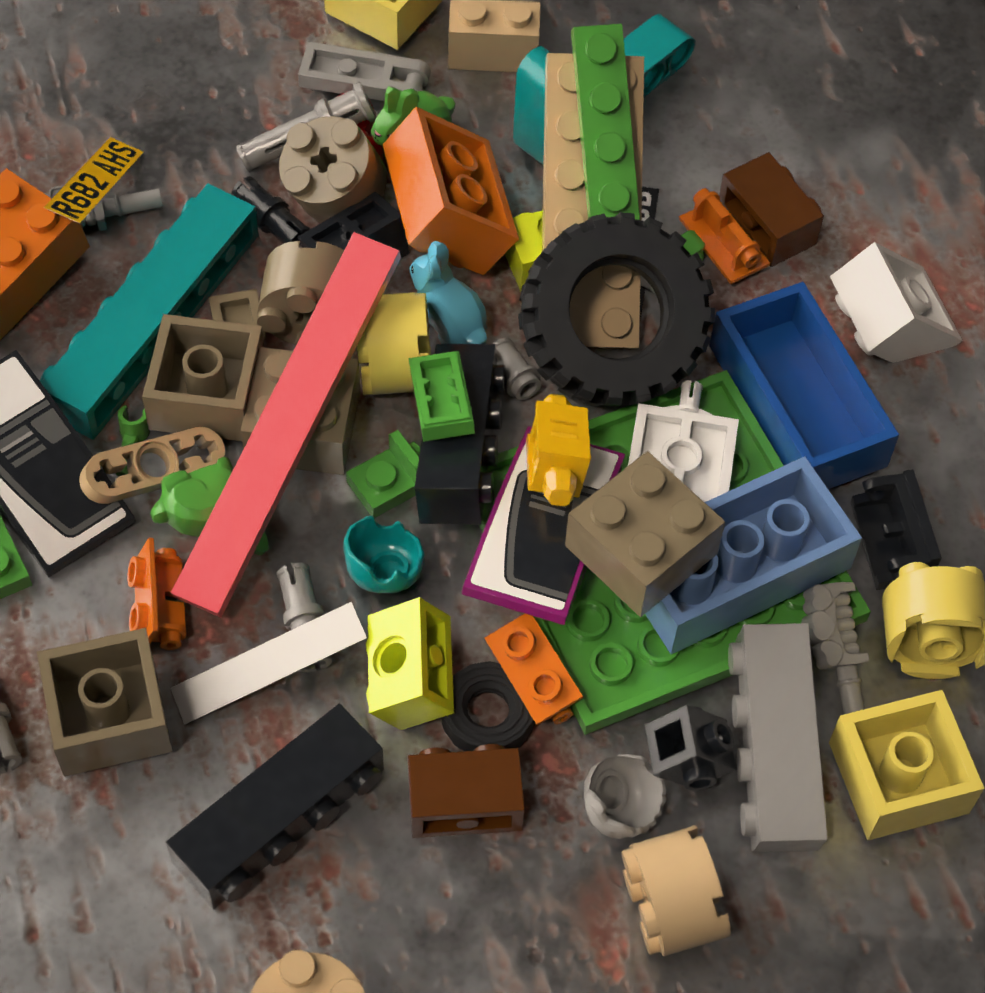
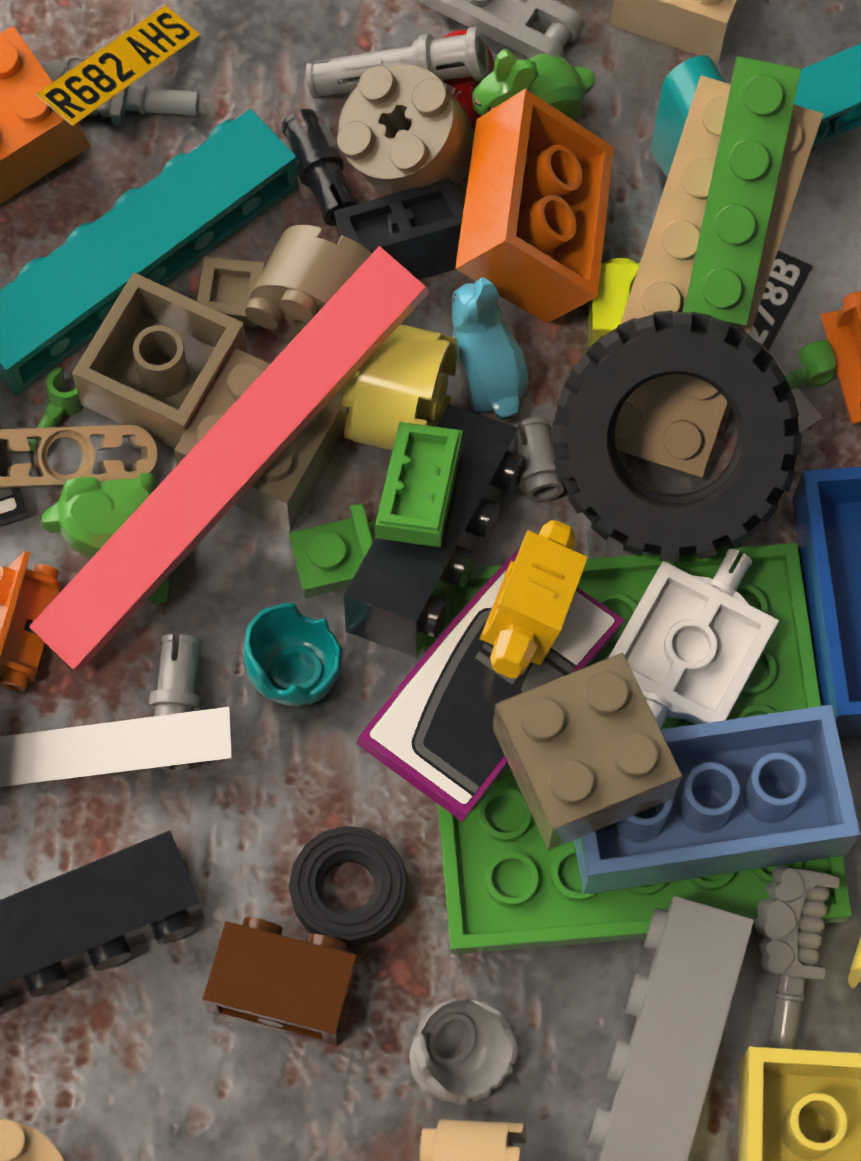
camera: 20 degrees right, 10 degrees up
neon yellow brick [366,597,454,730] -> none
orange hinge [484,613,584,726] -> none
black brick [644,705,737,791] -> none

